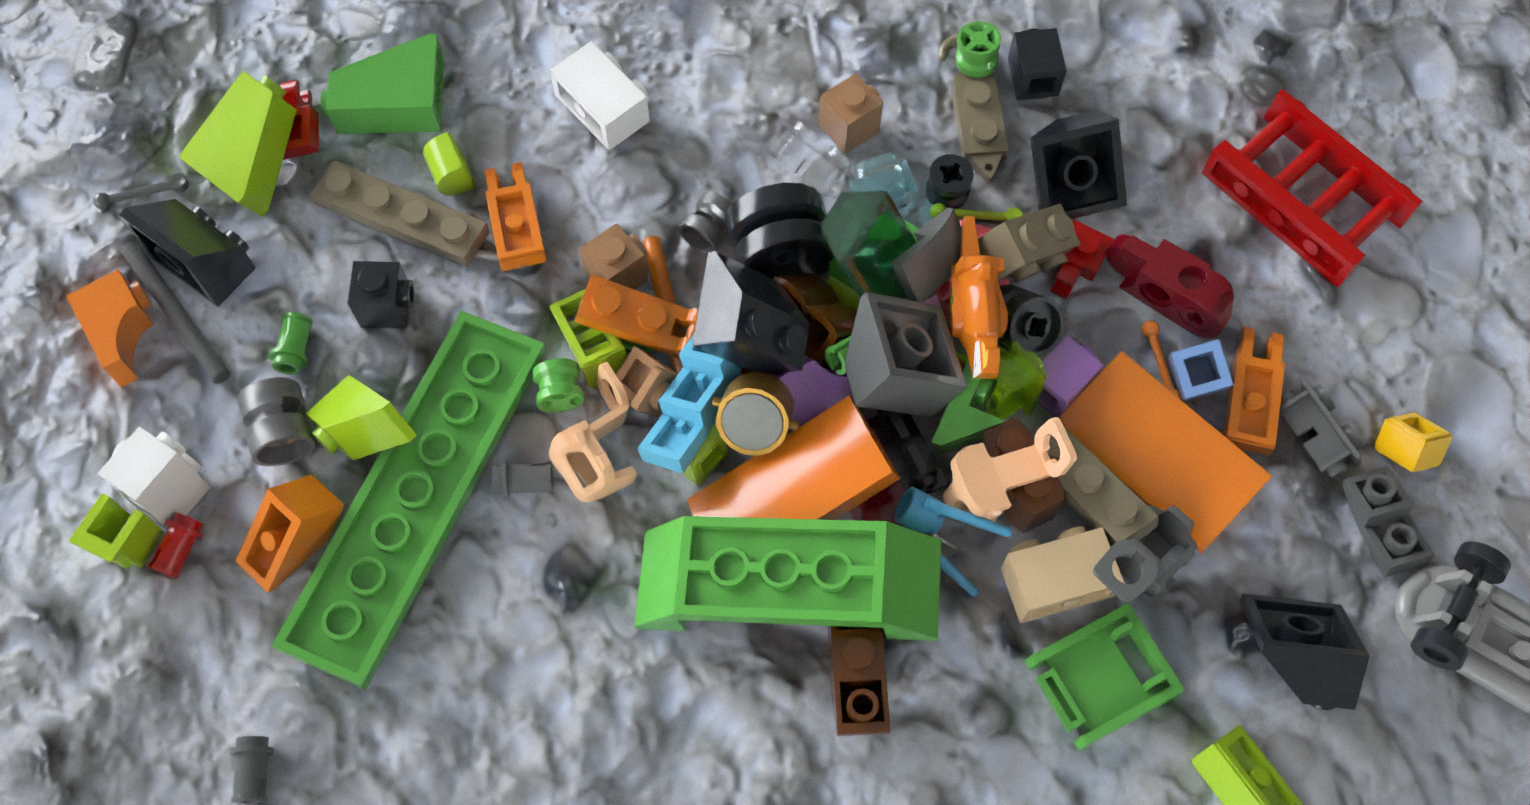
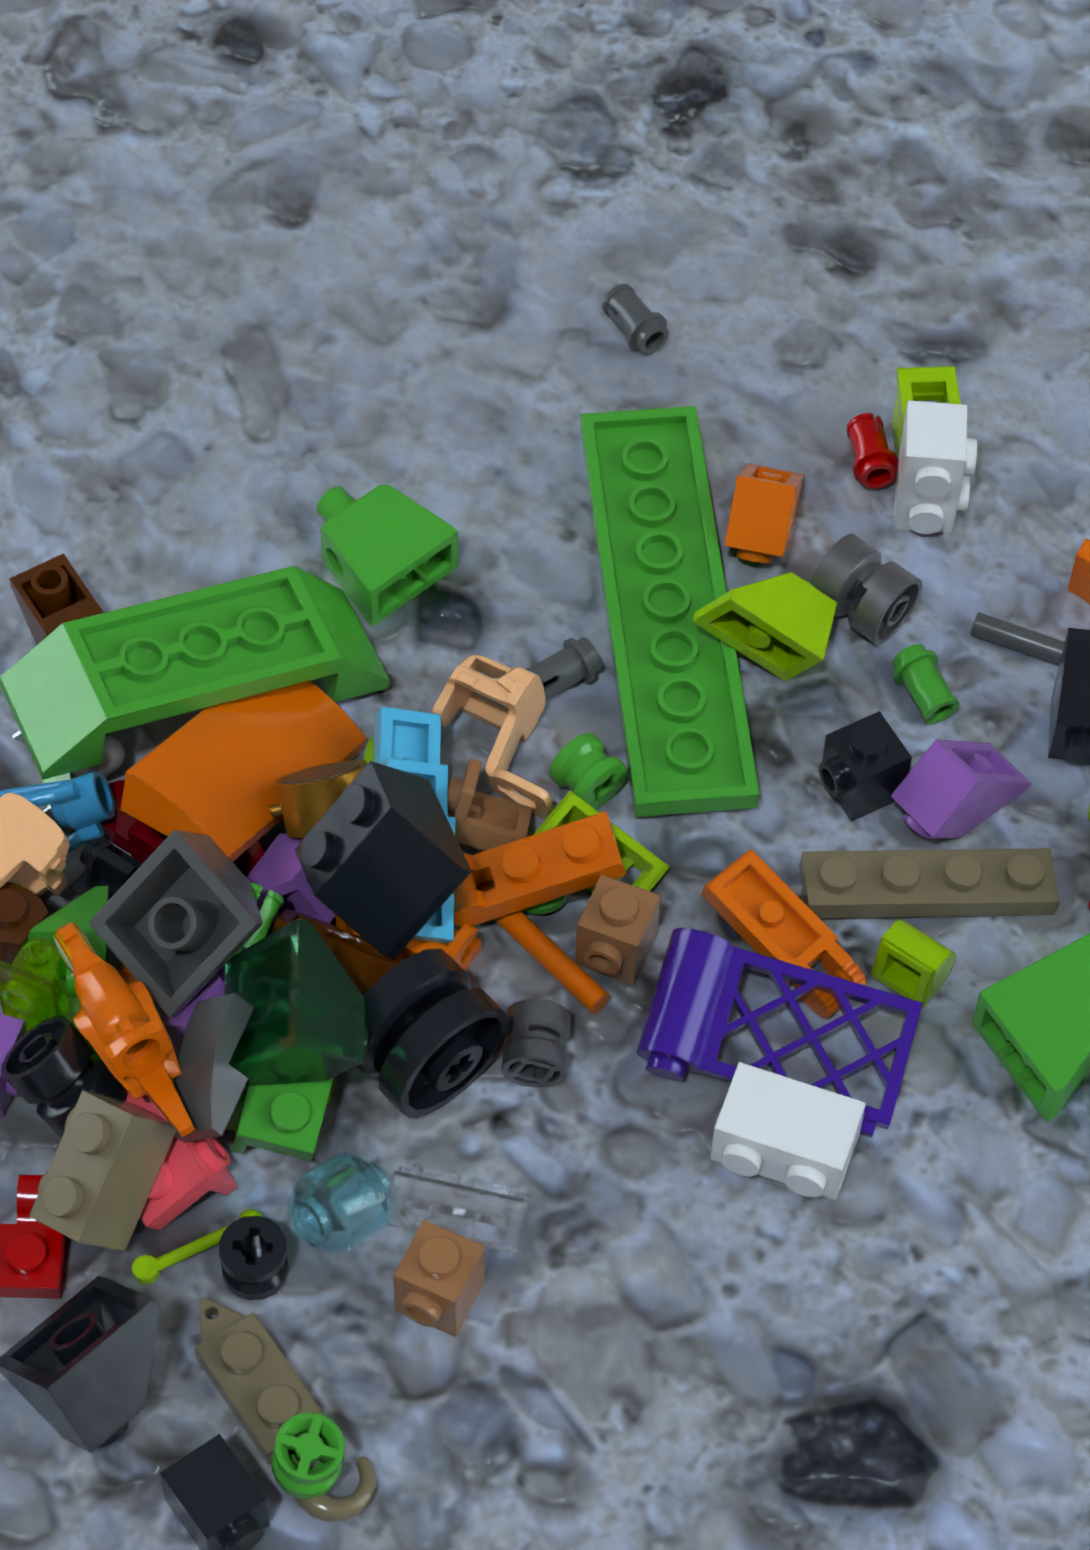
camera: 150 degrees right, 10 degrees down
none -> bright green torso [316,485,458,627]
none -> dark purple piece [637,928,923,1137]
none -> medium lavender slope [891,740,1031,839]

